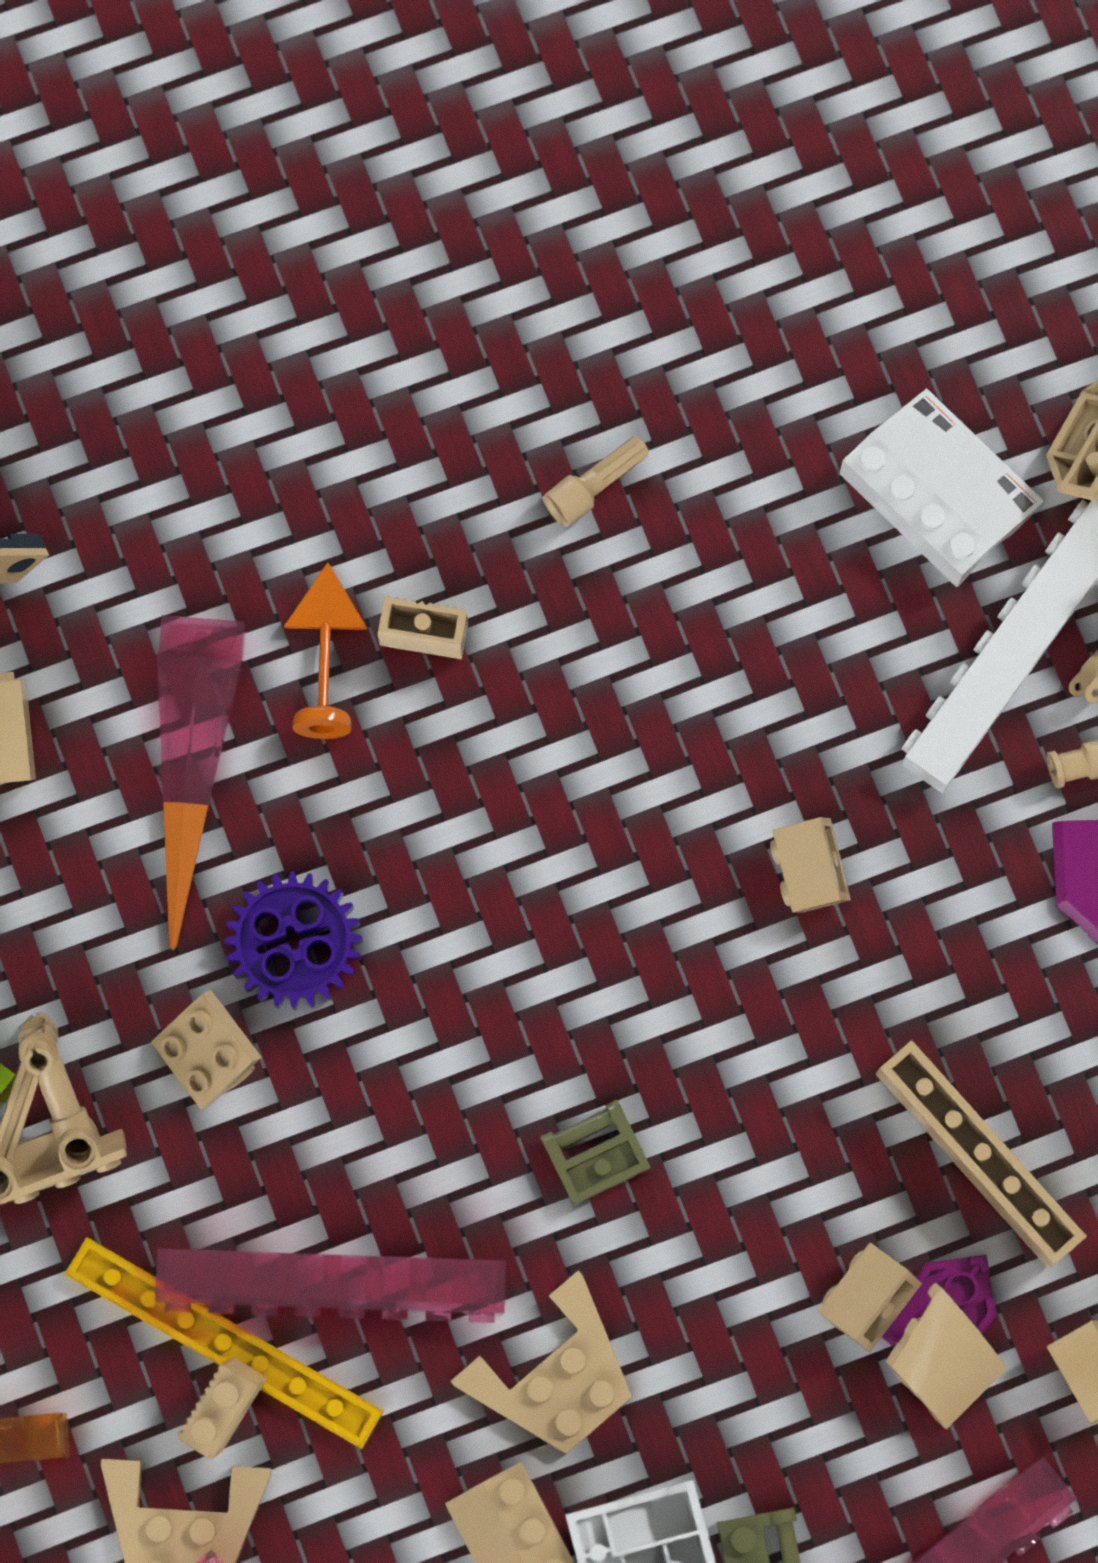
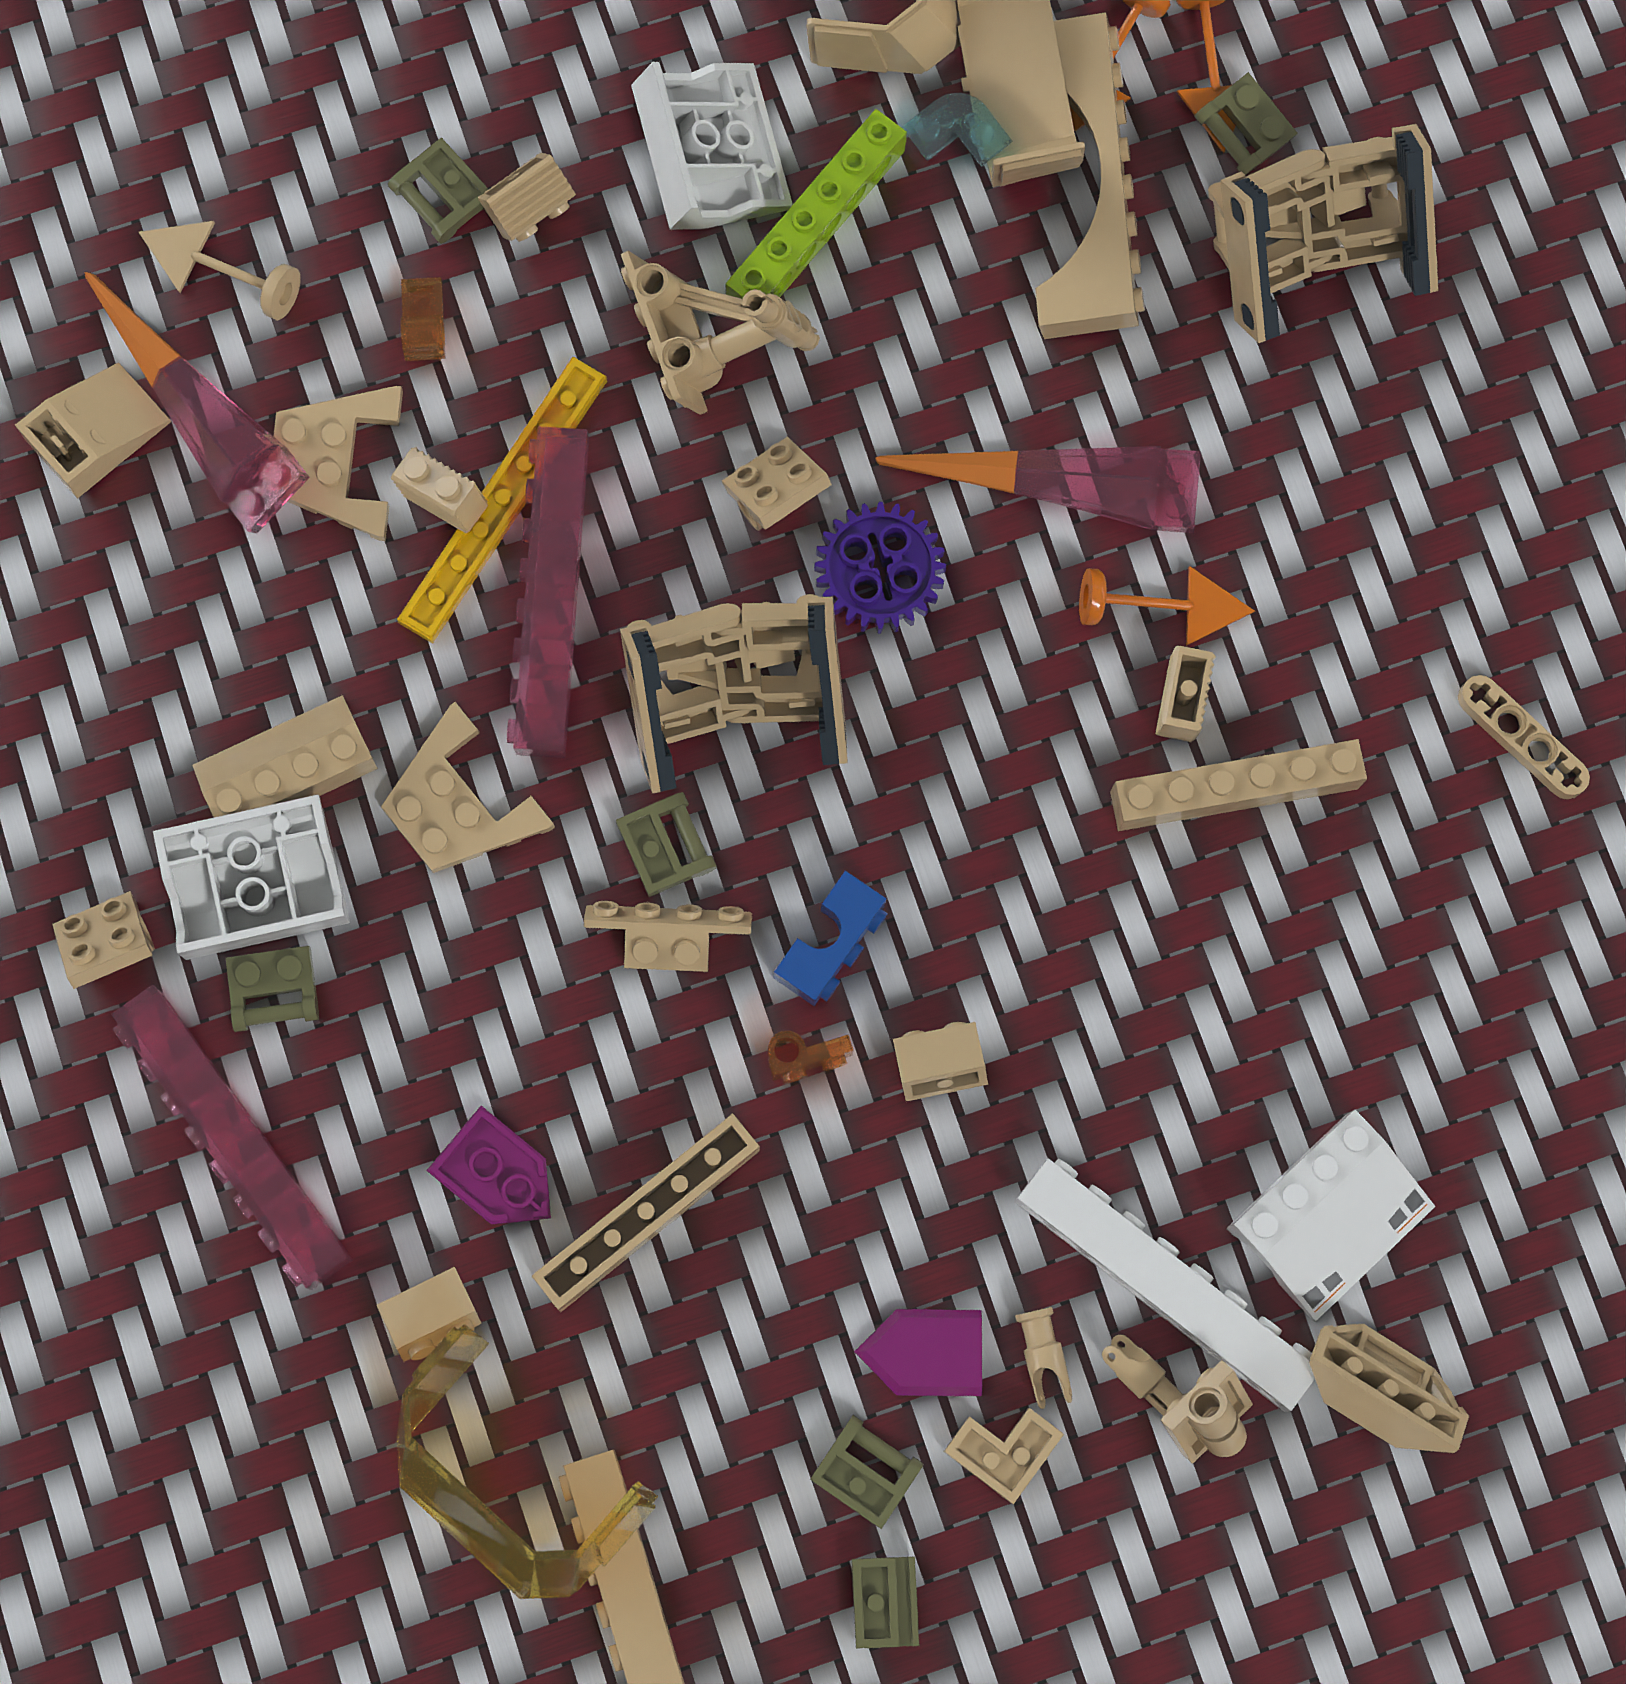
camera: 85 degrees right, 0 degrees up
tan piece [542,436,649,528] -> none
tan brick [817,1243,922,1353] -> none
tan slope [886,1282,1007,1429] -> none
none -> tan bracket [584,901,752,972]
none -> tan container [620,594,848,794]
none -> clear orange plate [768,1031,854,1084]
none -> blue arch [773,871,888,1006]
none -> tan brick [1110,739,1367,831]
none -> tan beam [1458,675,1590,799]

